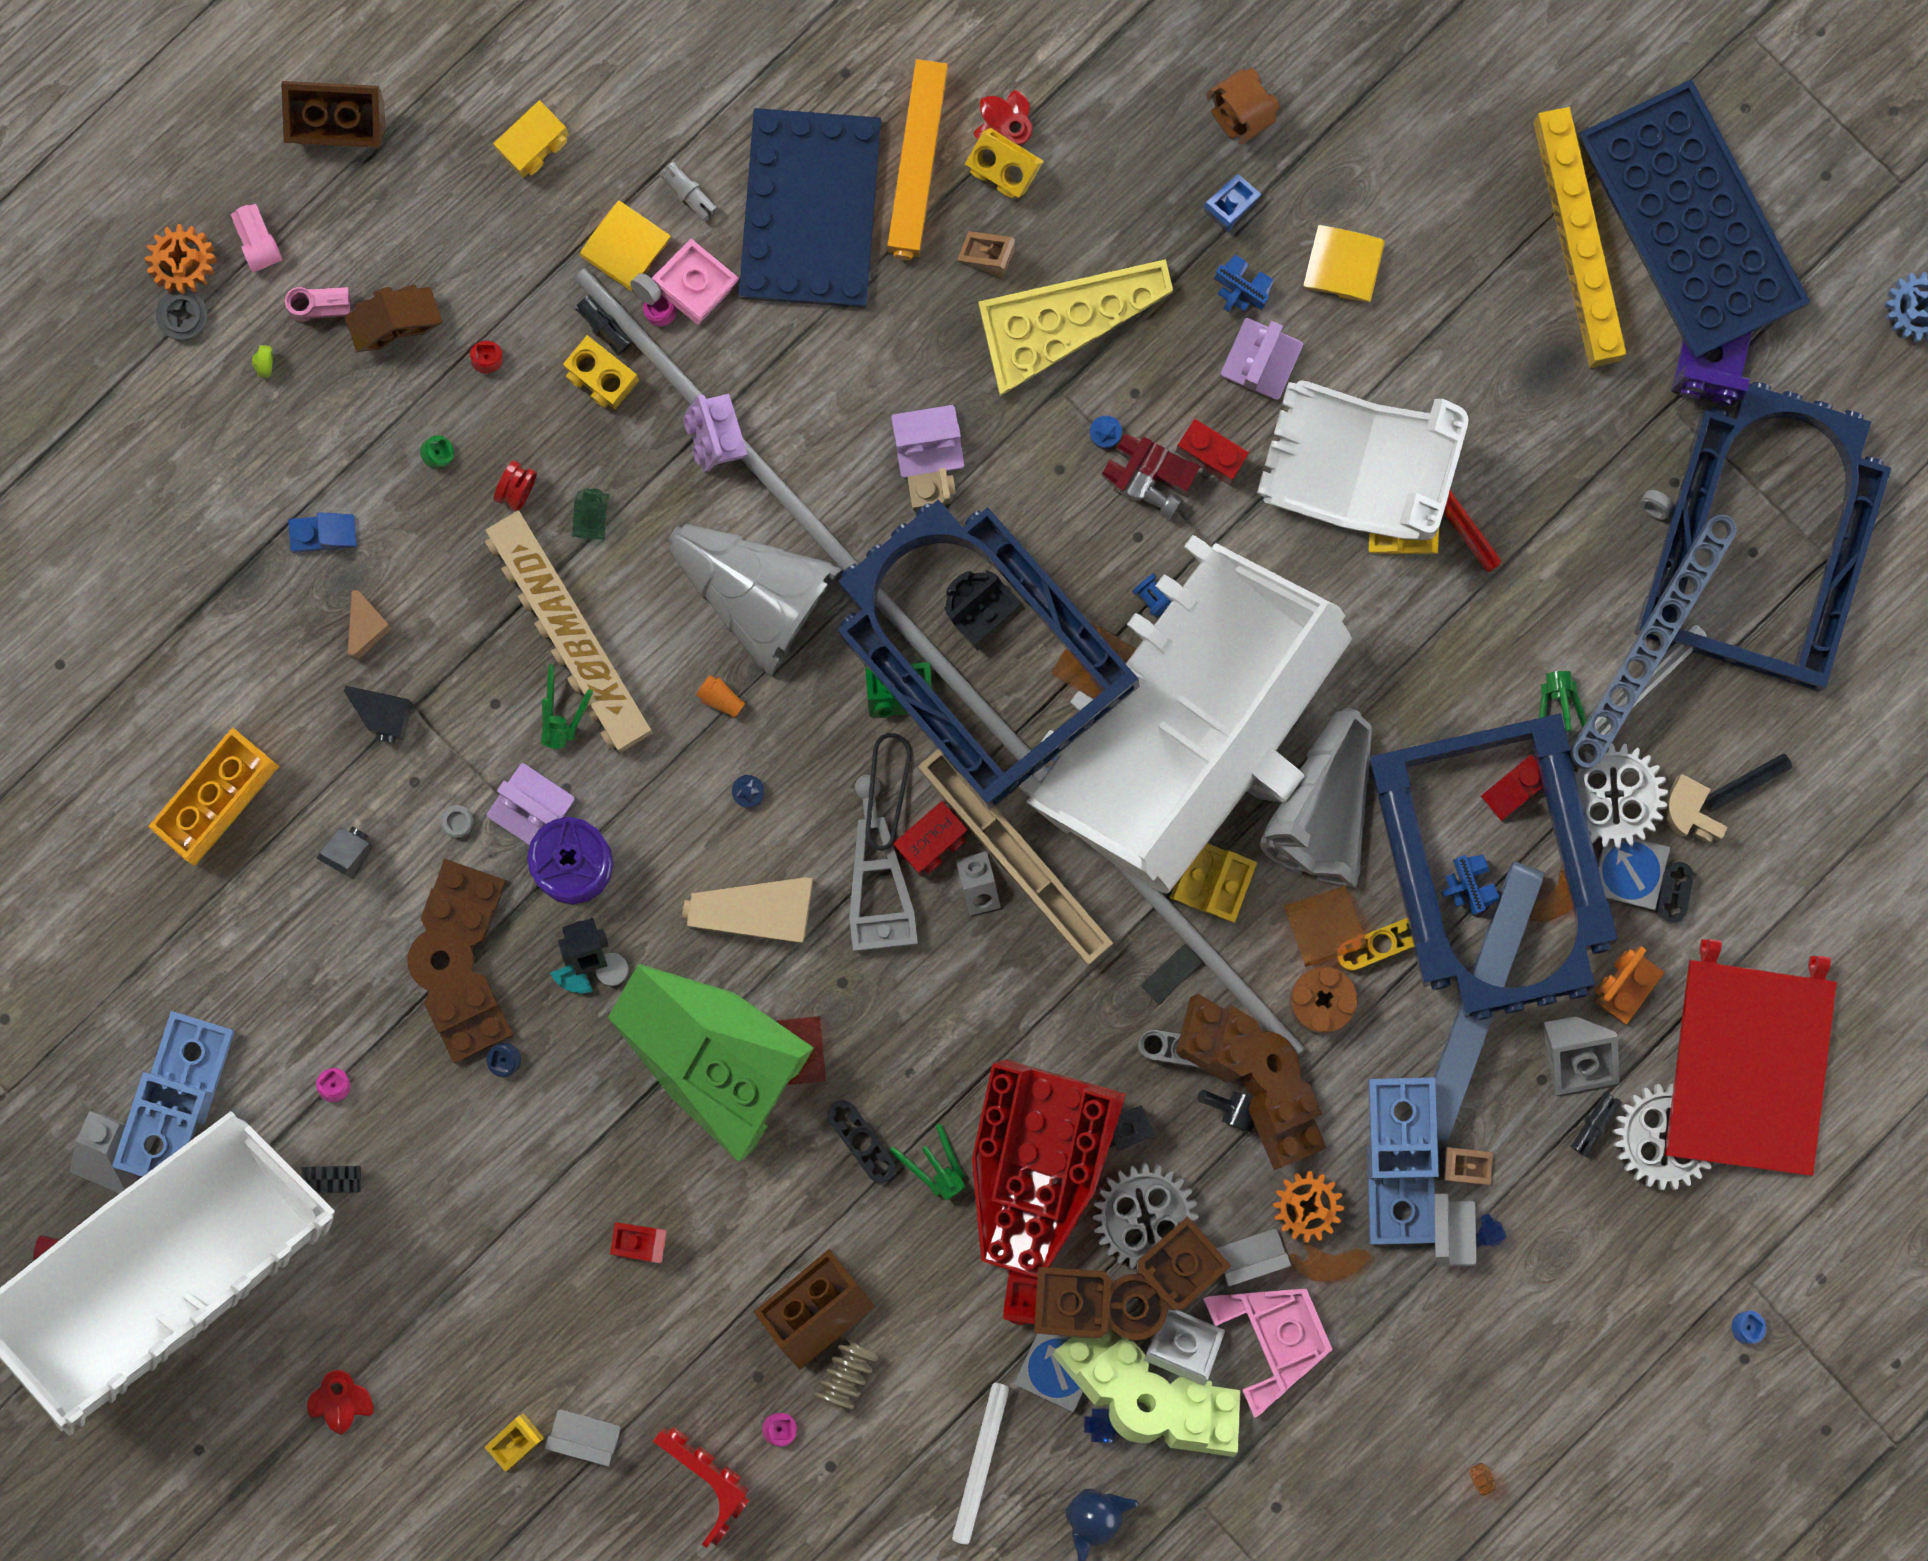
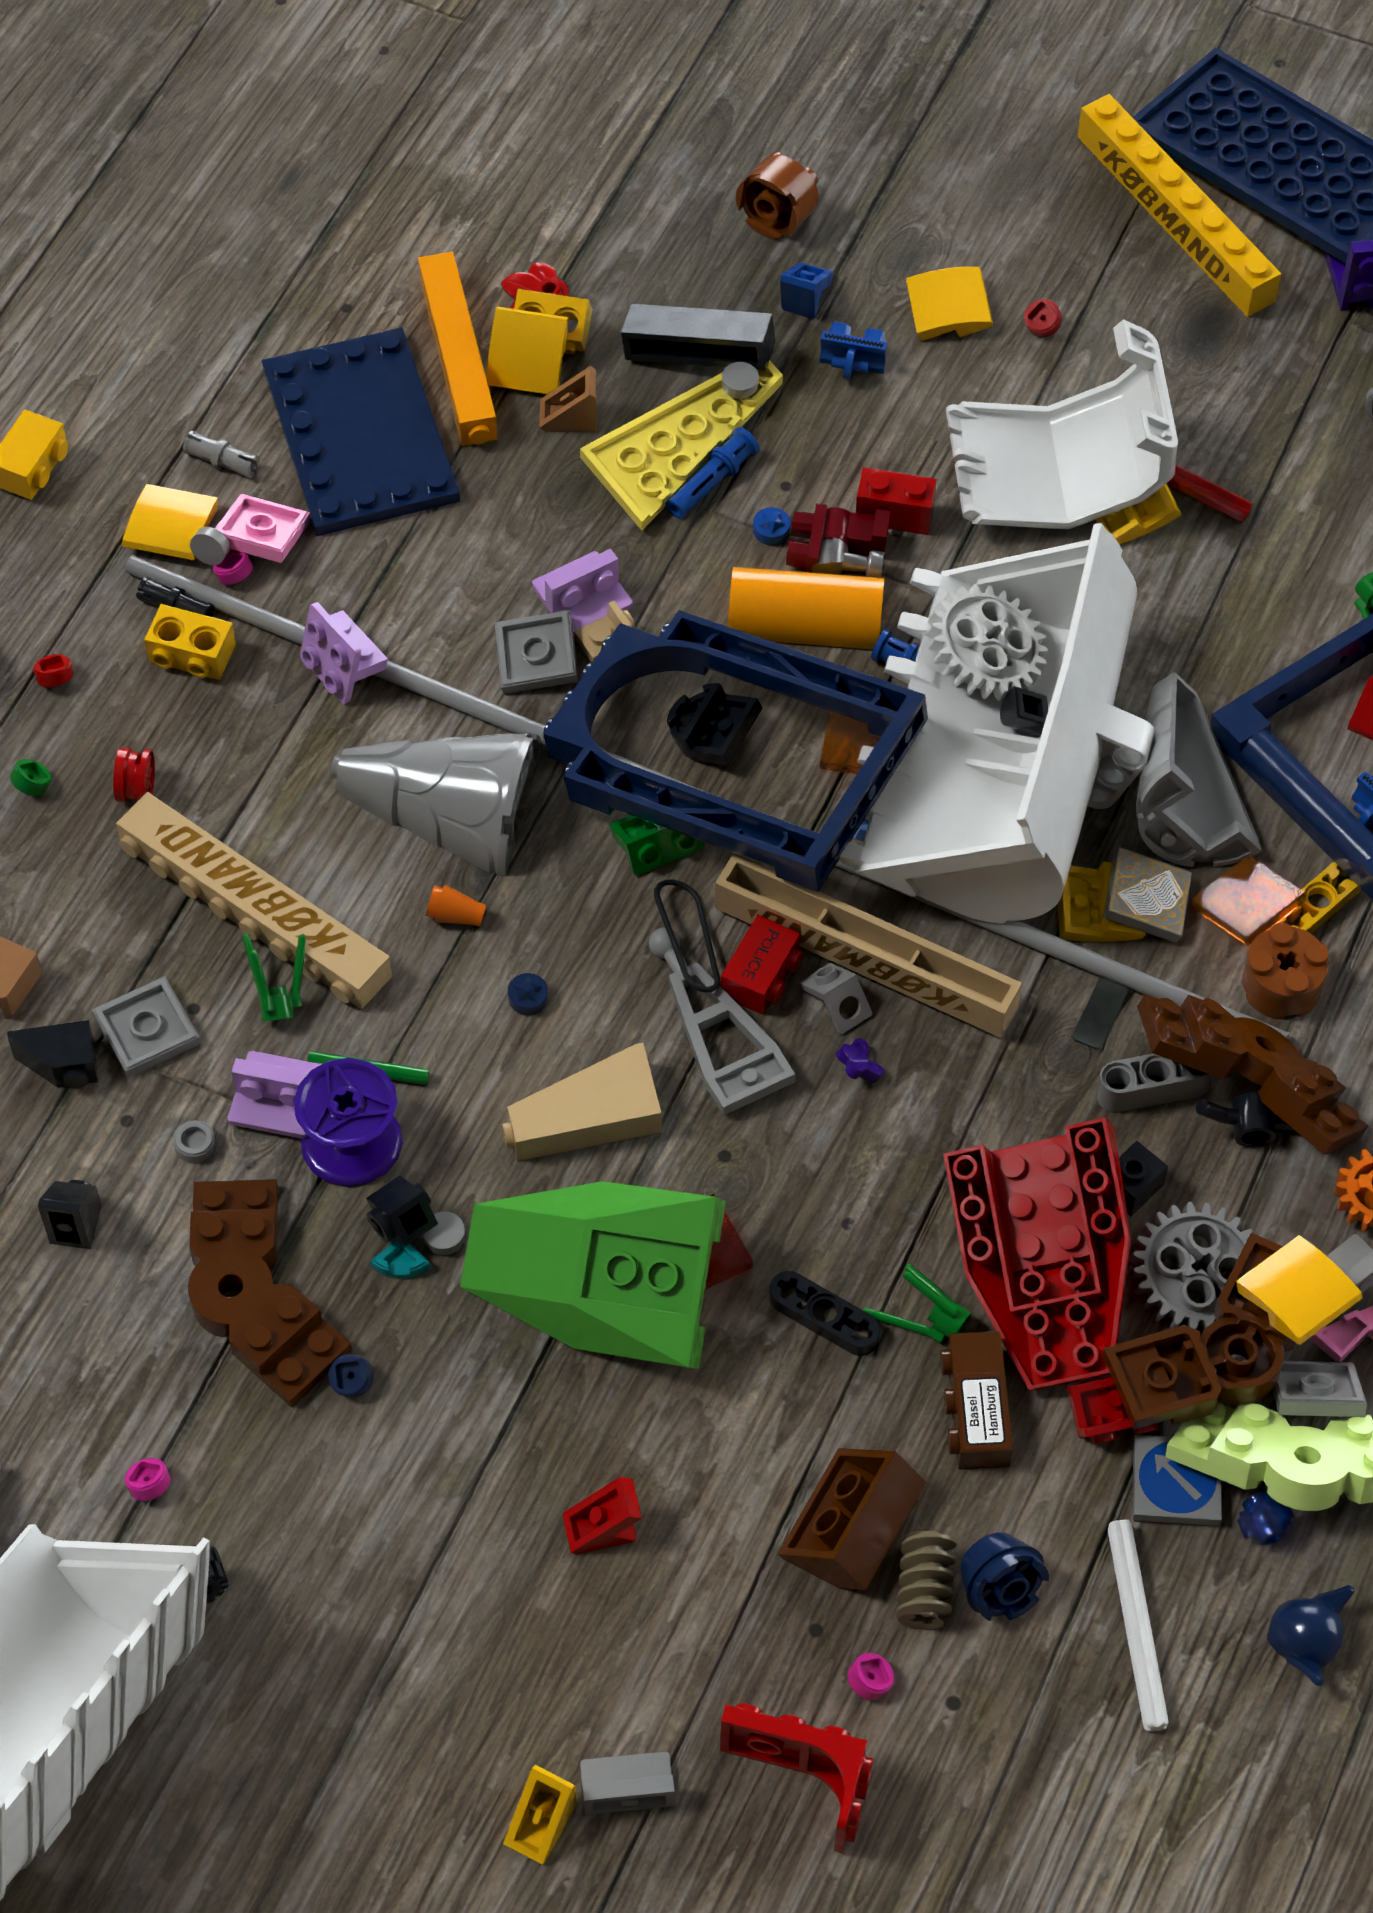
camera: 20 degrees left, 25 degrees down
red plate [307,1370,374,1435] -> none
clear green bracket [572,488,610,540] -> none
lavender bracket [1221,318,1303,401] -> none
none -> light grey tile [92,976,201,1078]
none -> green bar [307,1051,430,1085]
none -> yellow slope [486,307,569,394]
none -> light grey tile [495,610,579,694]
none -> brick [621,304,776,370]
none -> blue pin [666,427,759,519]
none -> light grey tile [722,362,759,399]
none -> light orange brick [728,567,884,650]
none -> dark purple piece [836,1038,884,1083]
none -> white gear [926,584,1048,701]
none -> reddish brown brick [940,1331,1013,1470]
none -> dark blue cone [960,1532,1049,1621]
none -> black brick [1000,686,1048,736]
none -> red tile [1024,299,1062,337]
none -> tile [1103,847,1192,943]
none -> yellow slope [1236,1235,1363,1345]

